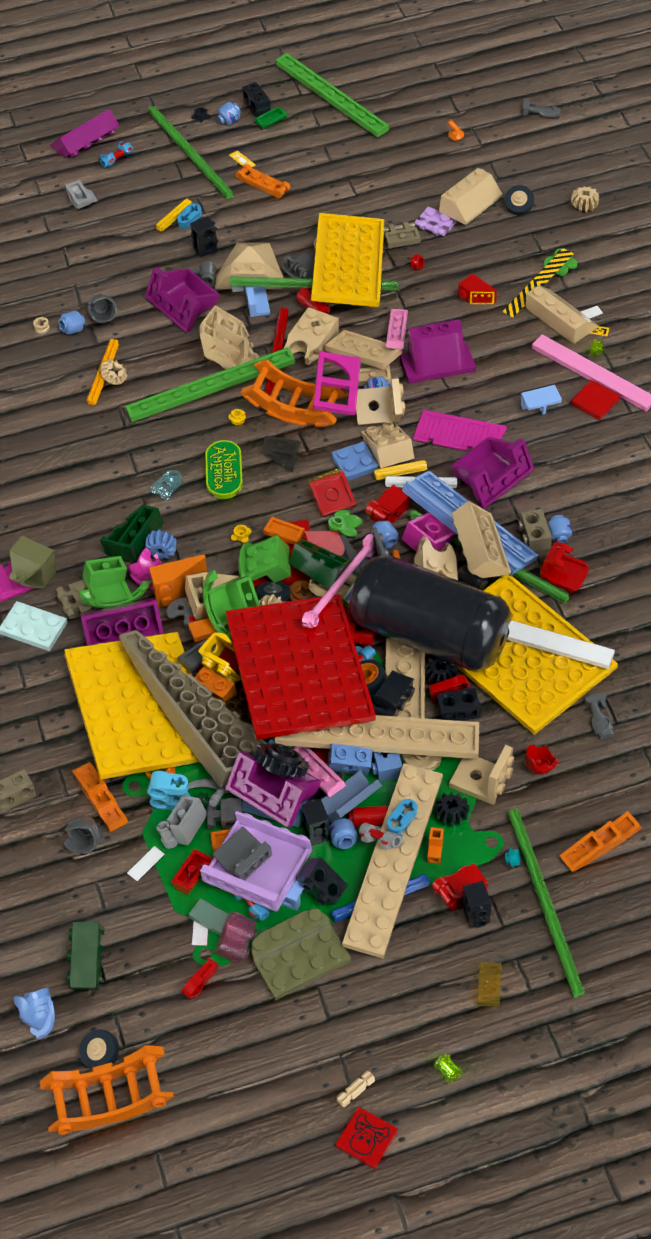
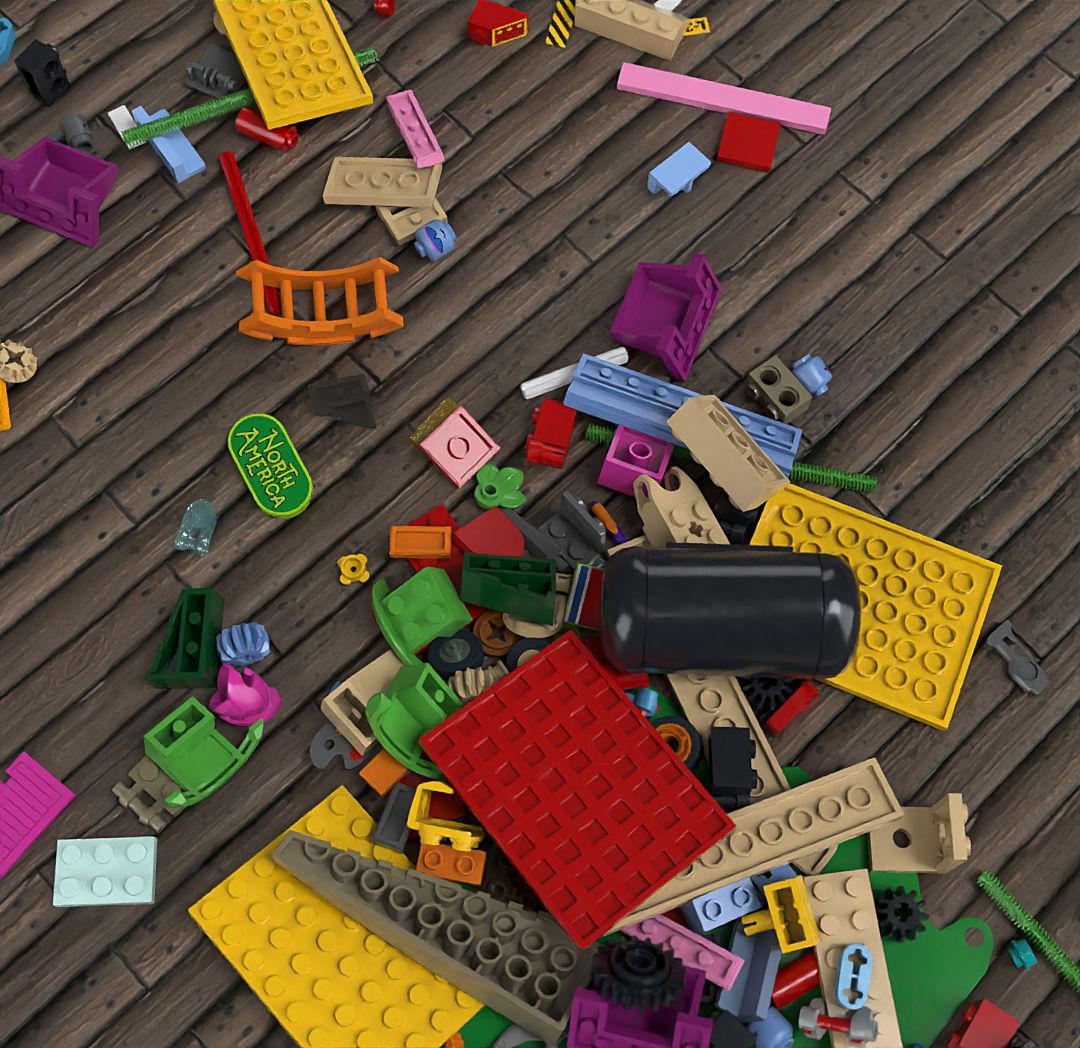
camera: 30 degrees left, 15 degrees up
olive piece [9,535,56,589] -> none
magenta slope [80,598,164,646] -> none
bright green plate [125,348,295,422] -> none
orange slope [149,554,207,608] -> none
tan wedge [200,305,259,370] -> none
tan wedge [215,243,283,290] -> none
yellow plate [229,409,246,425] -> none
tan brick [284,307,339,365] -> none
bright pink hinge [302,534,375,628] -> none
dark pink window [313,351,361,415] -> none
medium blue plate [331,441,379,481] -> none
tan bracket [356,378,405,426] -> none
tan slope [361,422,415,468] -> none
medium blue head [371,521,398,549] -> none
yellow axle [374,460,427,480] -> none
magenta windscreen [400,319,476,384] -> none
dark pink piece [413,410,507,451] -> none
orange piece [427,827,444,864] -> none
black brick [437,687,481,721] -> none
white tile [507,620,615,669] -> none
red hair [525,744,559,775] -> none
red piece [540,542,589,592] -> none
clear neon green bush [590,339,604,356] -> none
none -> yellow brick [742,875,821,954]

